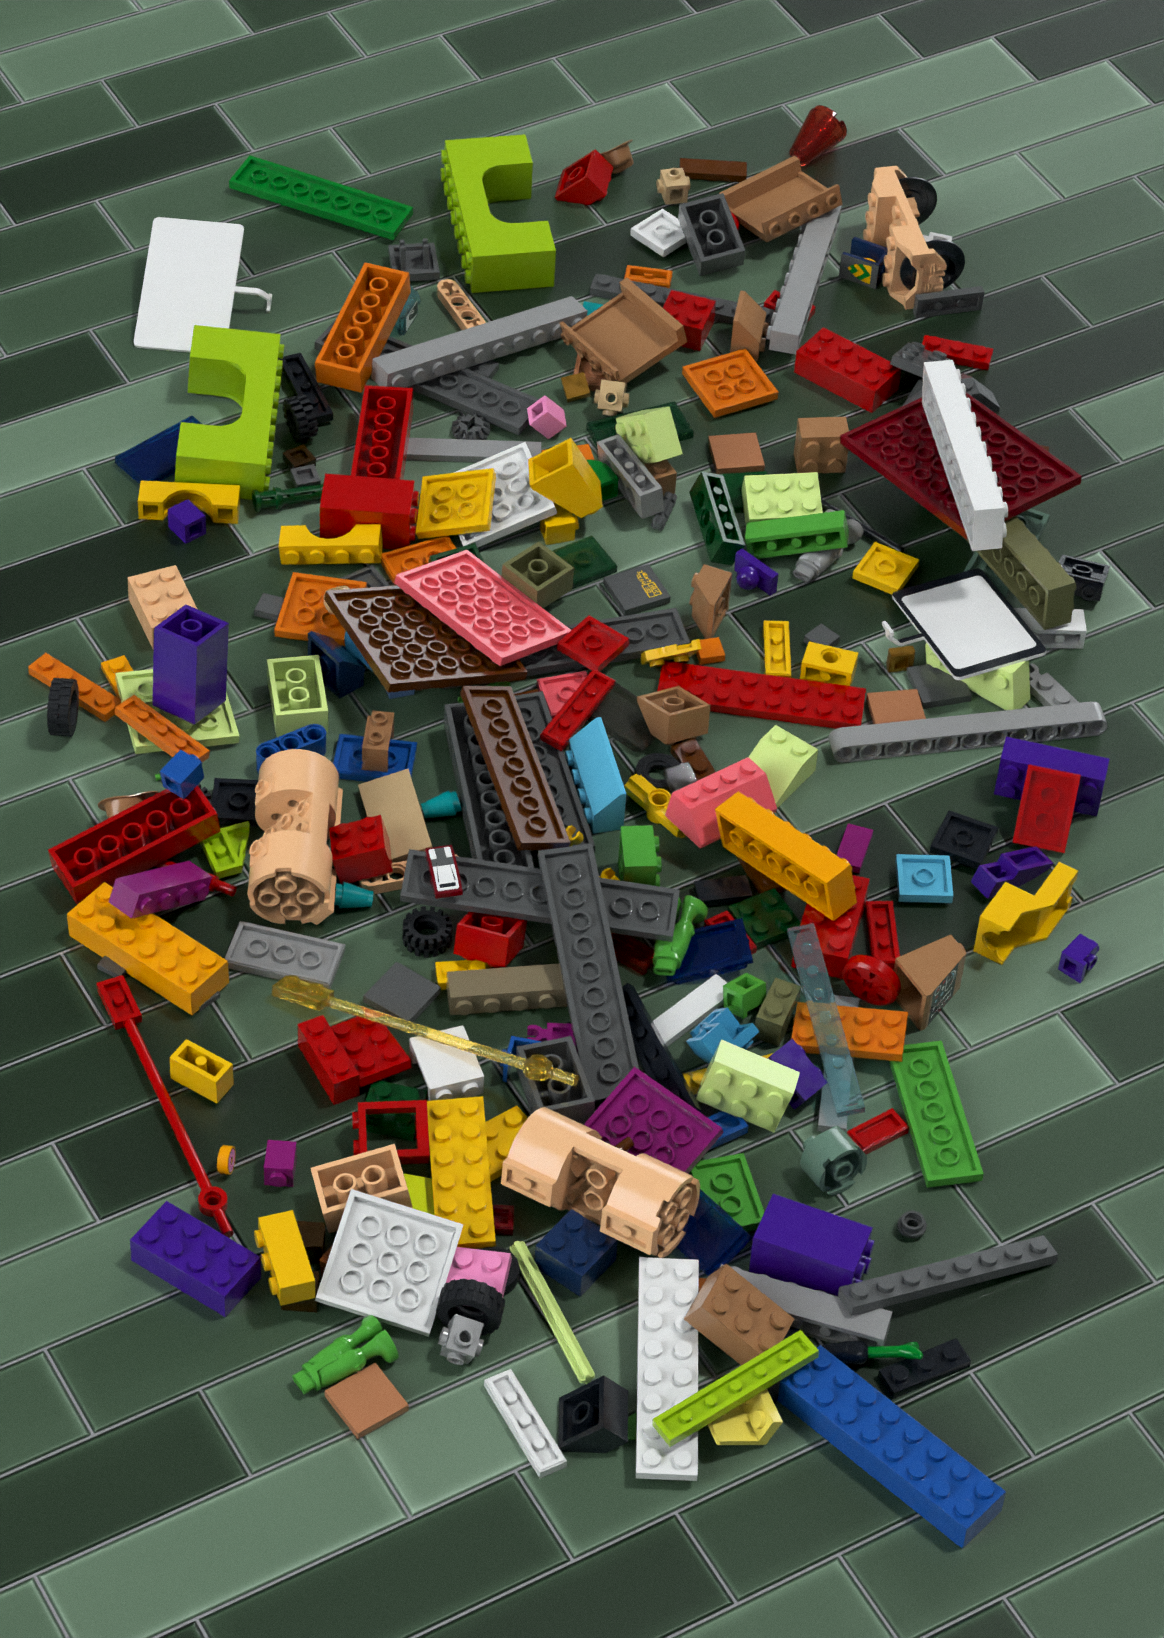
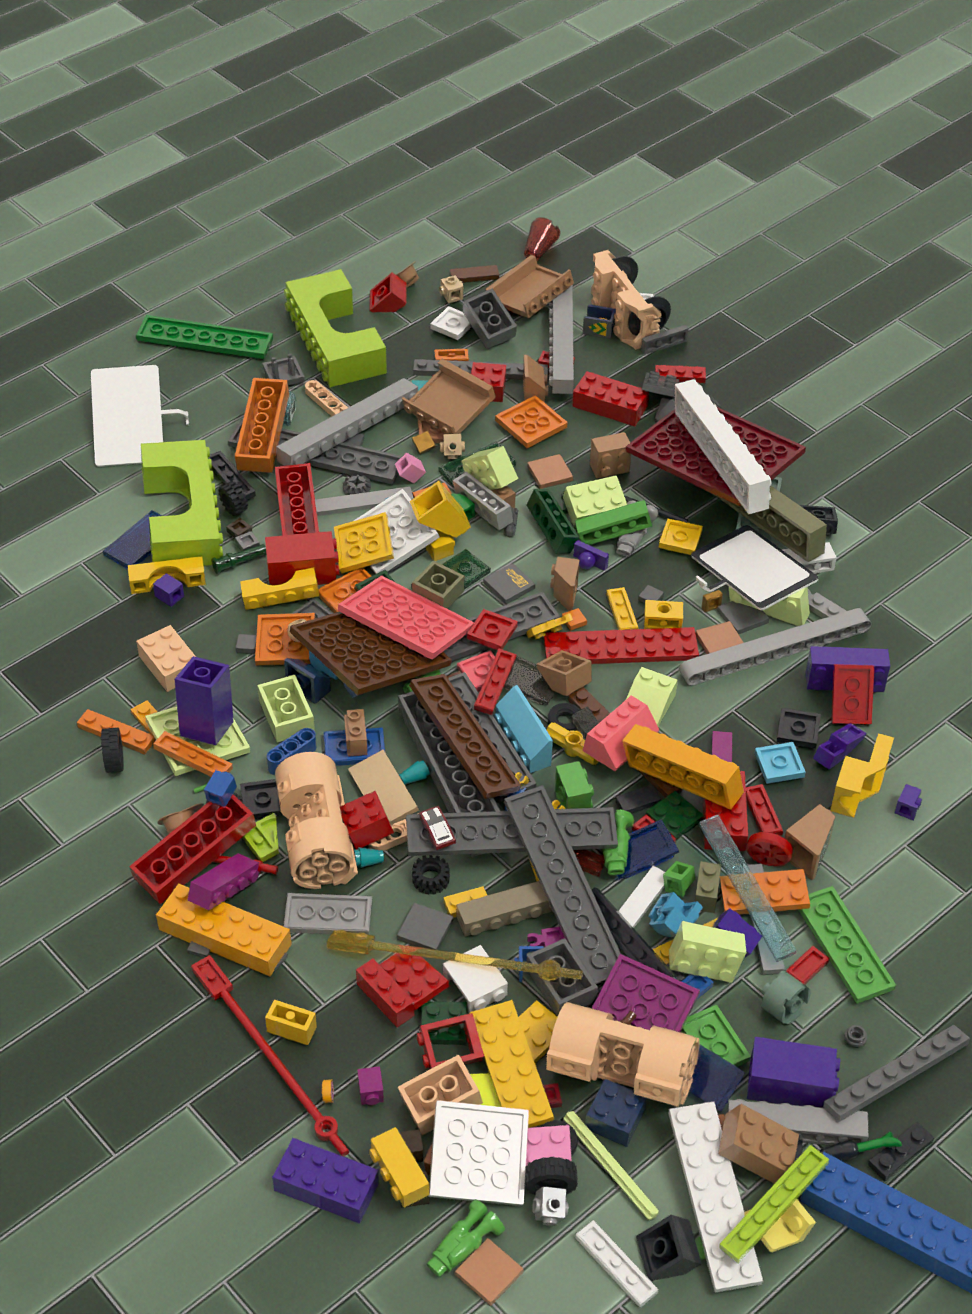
camera: 10 degrees left, 0 degrees up
red brick [453,912,527,968] -> none

